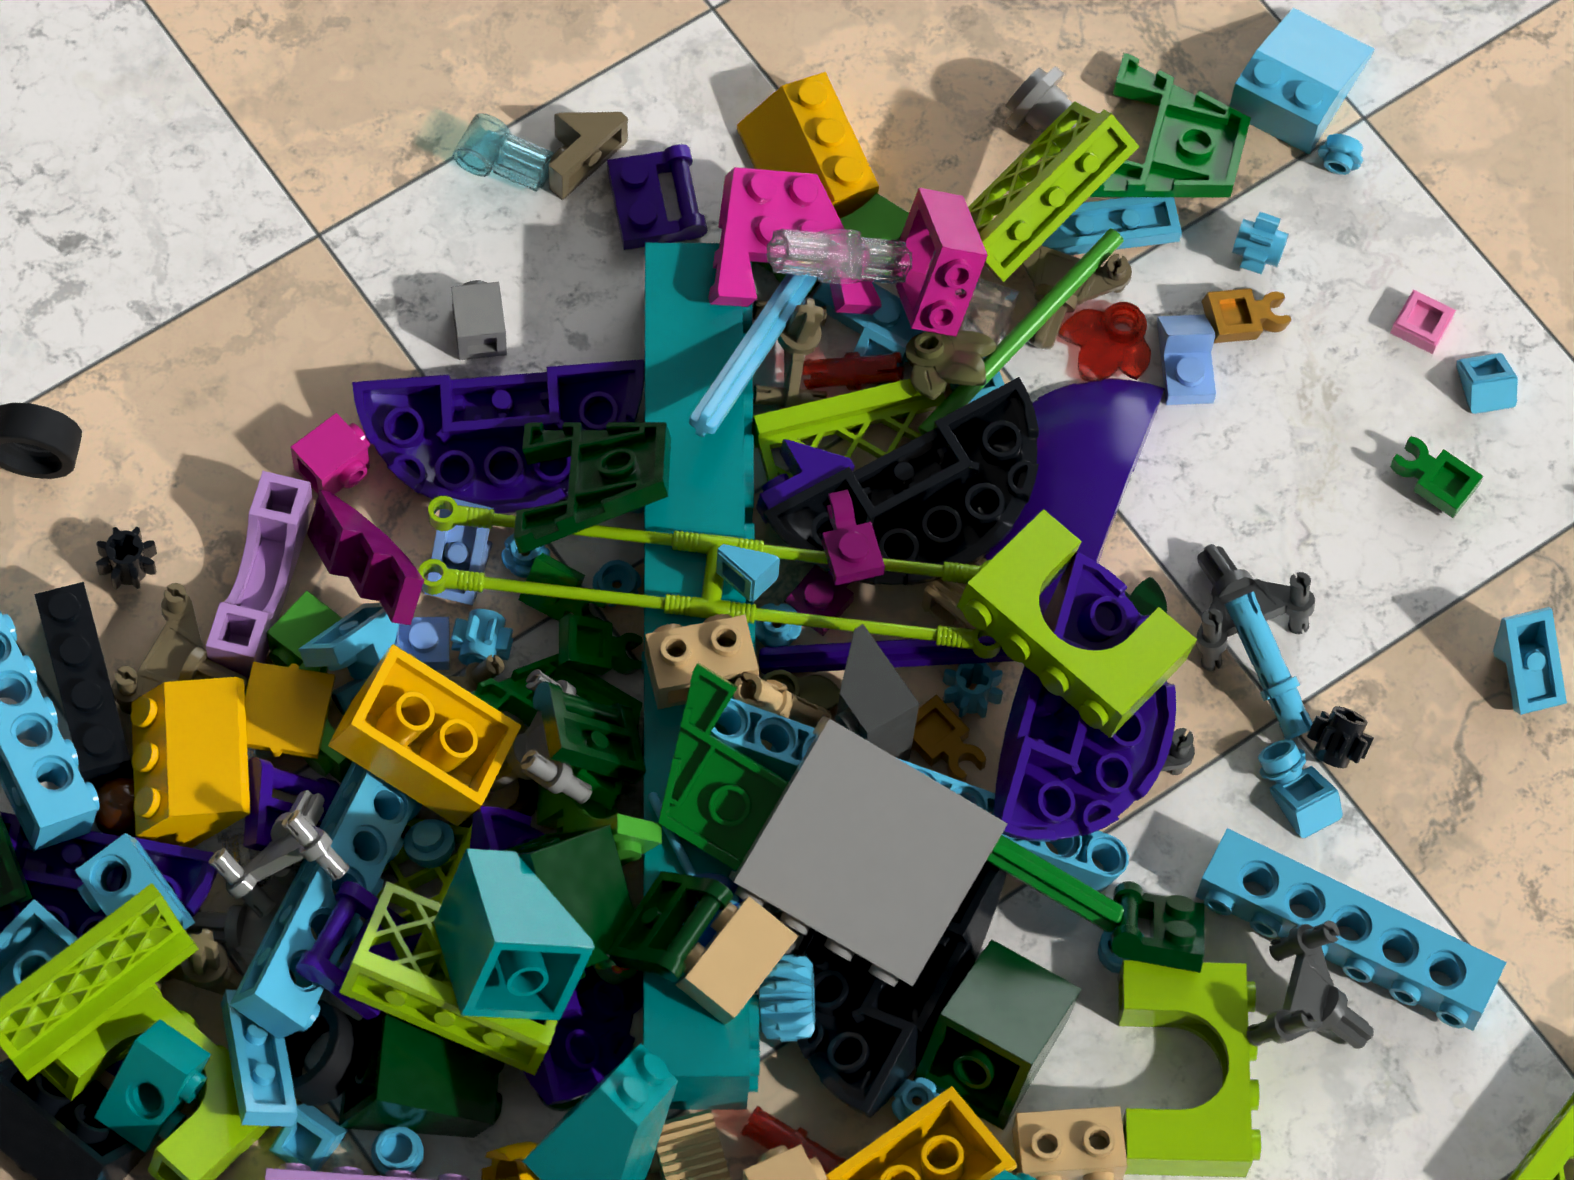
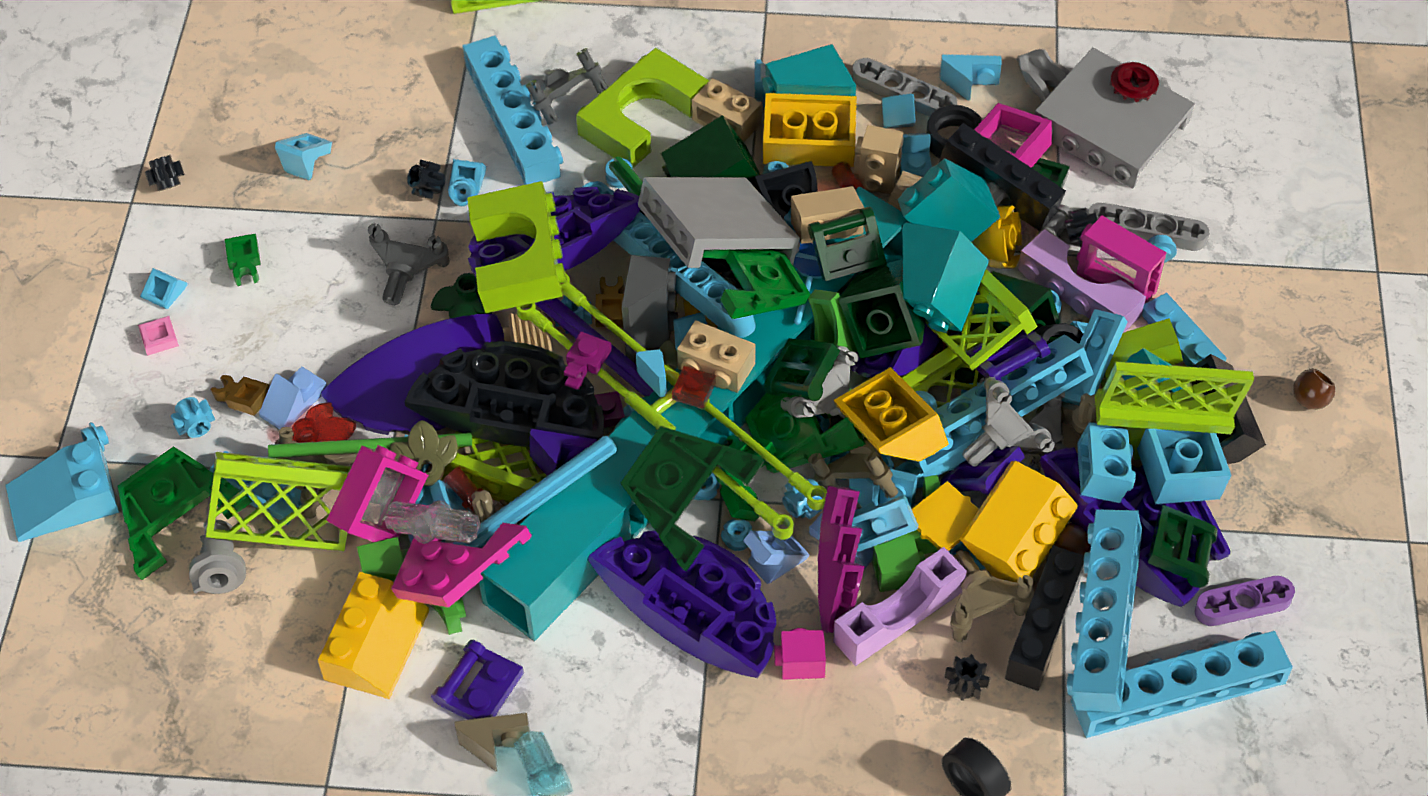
camera: 135 degrees left, 10 degrees down
light grey brick [451,280,507,360] -> none
tan pin [734,673,833,728] -> none
dark green plate [1112,881,1204,973] -> none
medium azure pin [1224,591,1313,739] -> none
none -> clear red plate [672,366,716,409]

